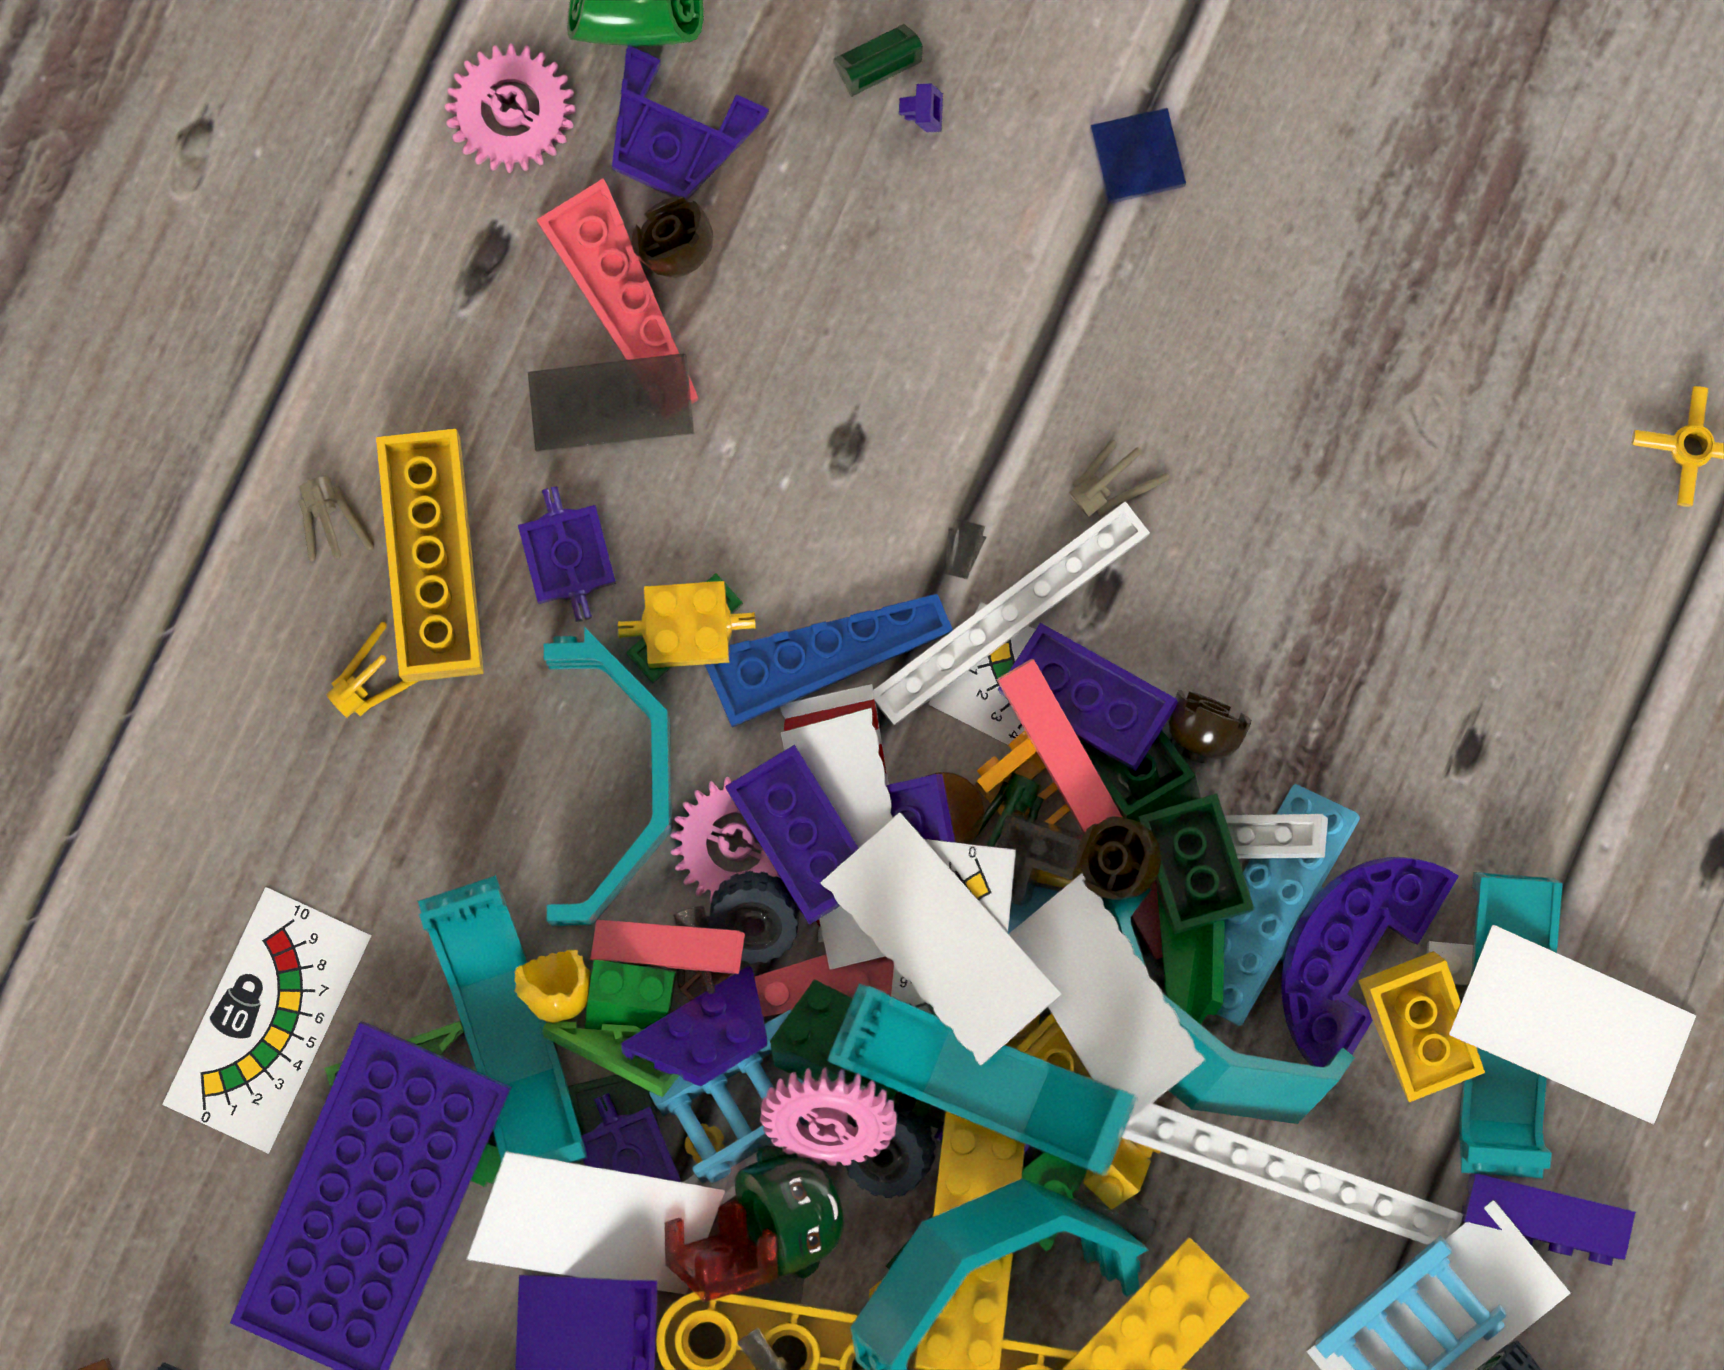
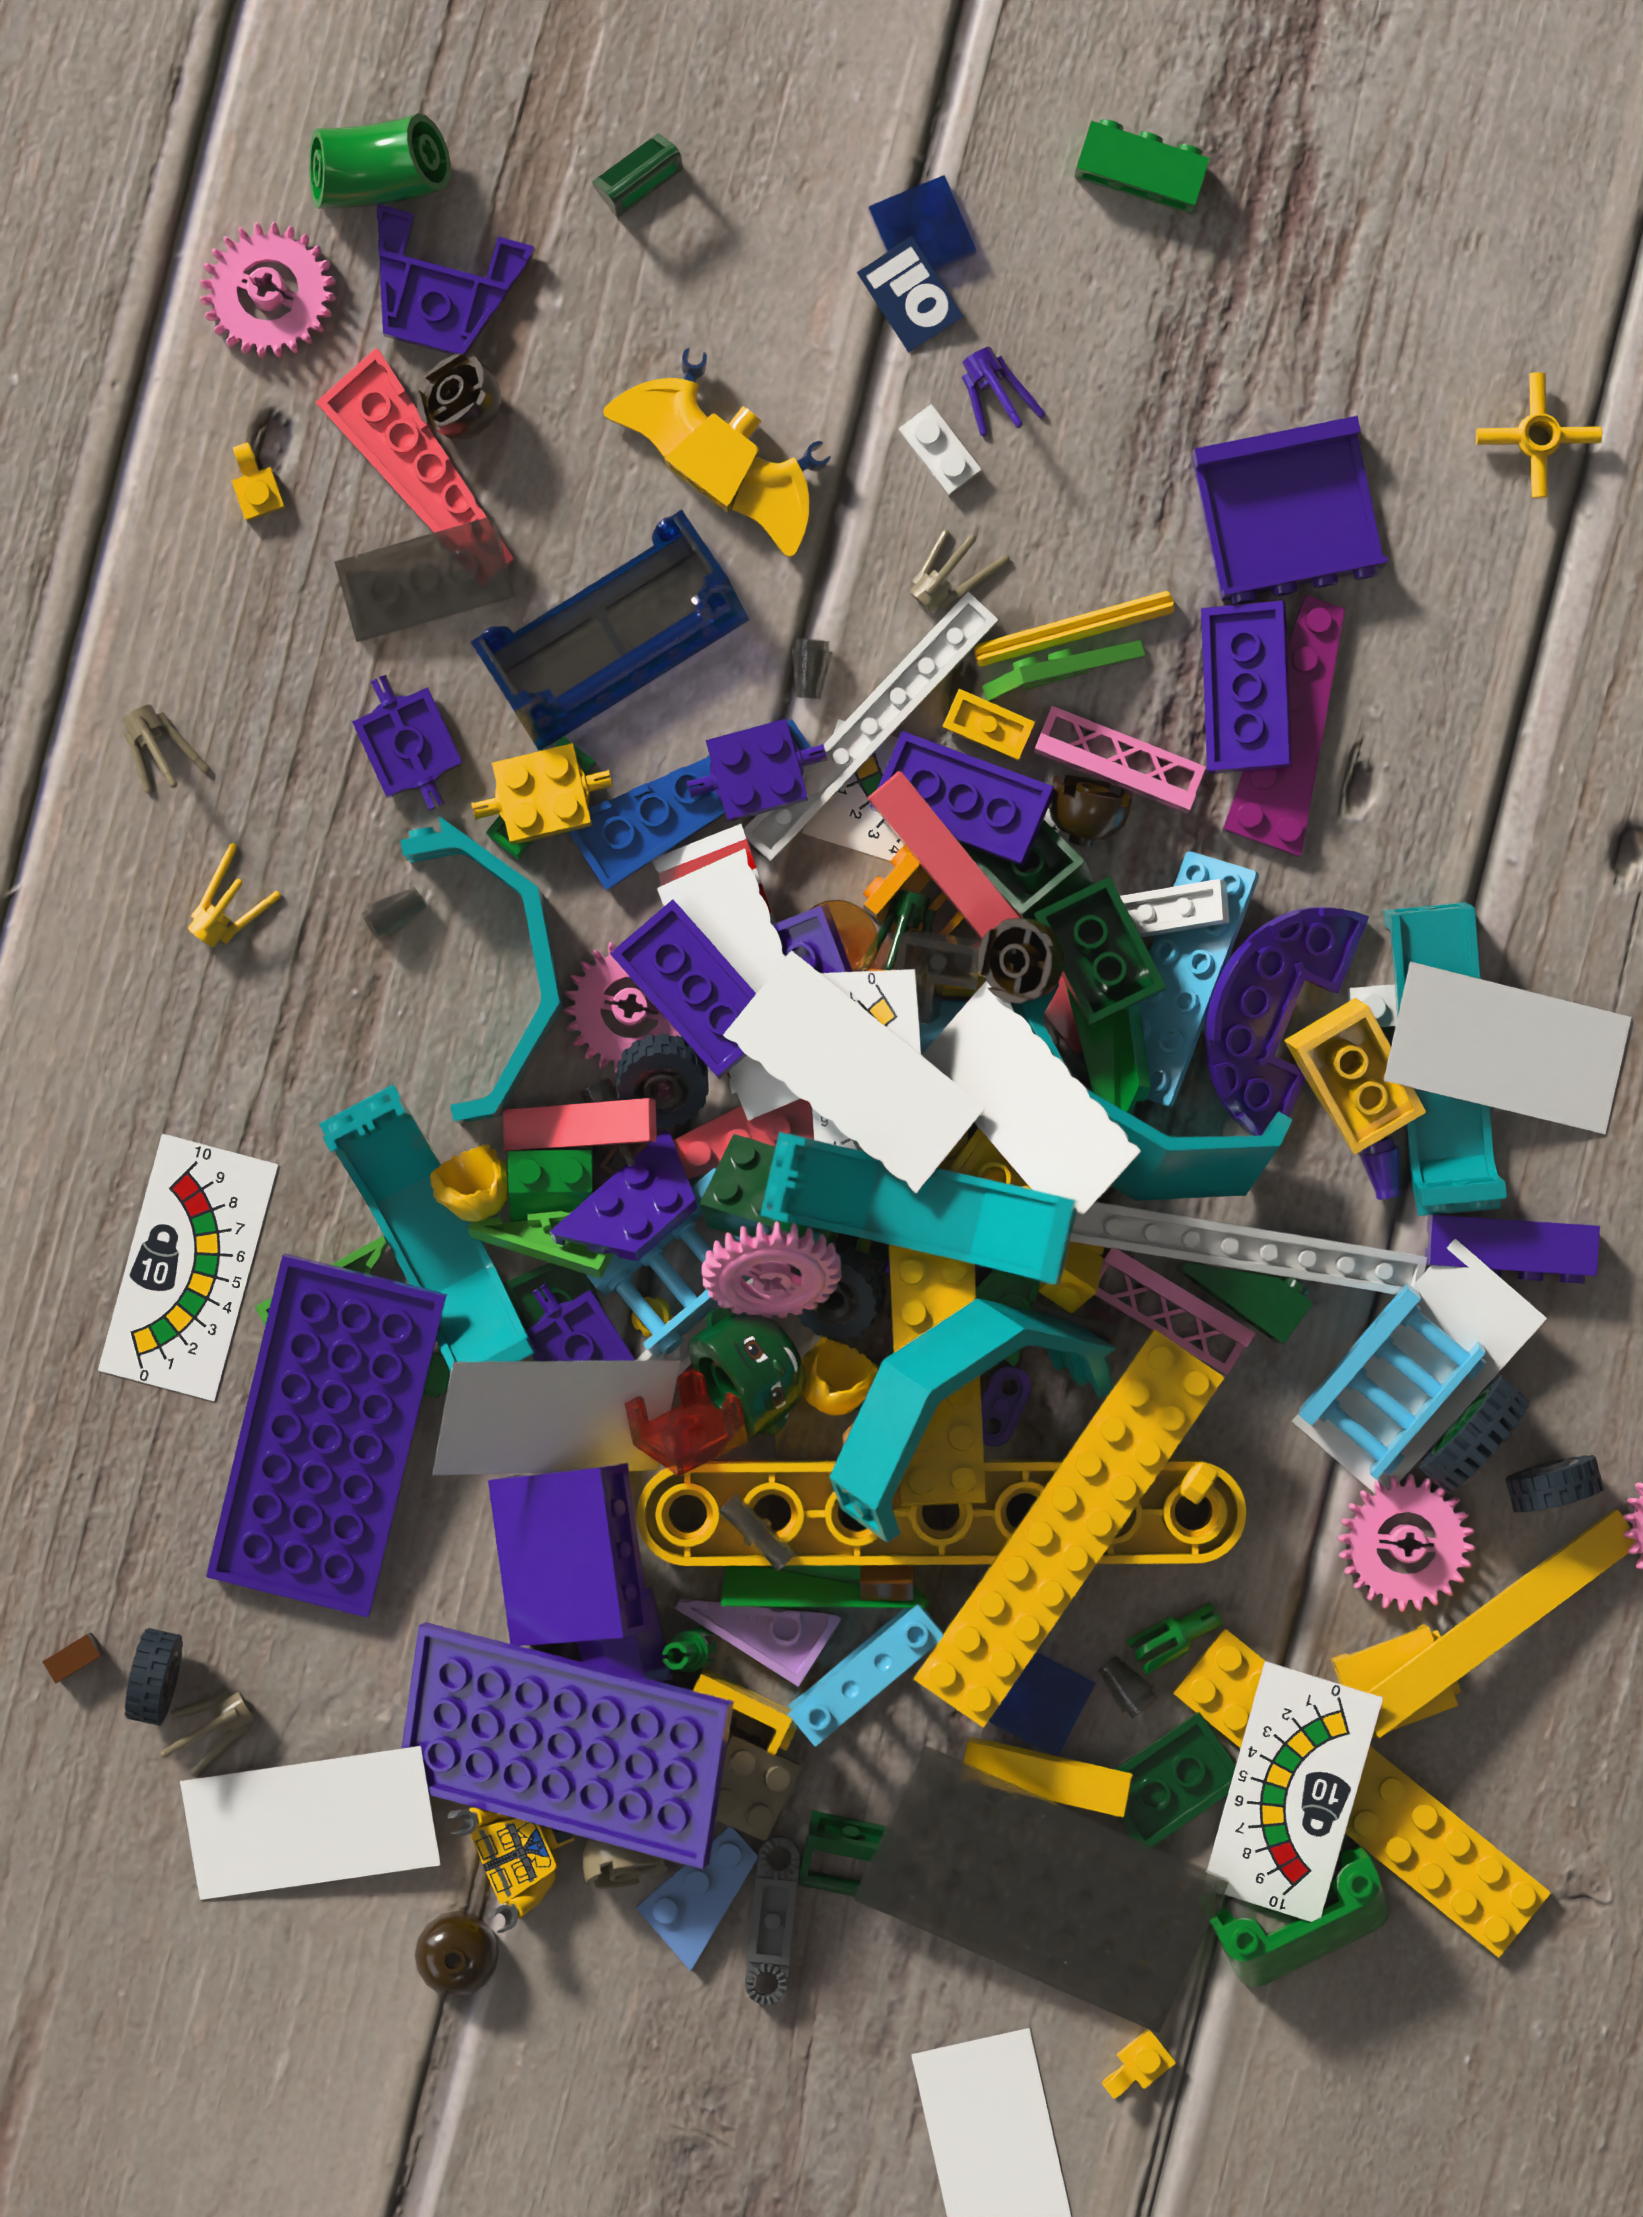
camera: 10 degrees left, 5 degrees up
yellow brick [376,429,484,683] -> none
dark purple tile [899,83,943,133] -> none
none -> yellow plate [231,442,285,521]
none -> clear smoke cone [362,886,427,941]
none -> windscreen [470,510,749,751]
none -> yellow torso [603,348,831,558]
none -> dark purple plate [686,718,828,823]
none -> yellow hair [802,1337,879,1416]
none -> sticker [856,236,964,353]
none -> white plate [898,404,982,497]
none -> yellow plate [942,689,1035,761]
none -> dark purple plant [961,347,1045,437]
none -> yellow axle [974,591,1175,667]
none -> dark purple plate [981,1366,1031,1447]
none -> bright green wing [982,640,1145,701]
none -> bright pink fence [1033,706,1206,814]
none -> green brick [1074,119,1210,214]
none -> bright pink fence [1094,1248,1256,1375]
none -> dark green slope [1175,1262,1314,1344]
none -> dark purple panel [1191,416,1388,605]
none -> dark purple plate [1201,601,1292,774]
none -> magenta wing [1222,595,1345,857]
none -> dark purple cone [1358,1136,1401,1200]

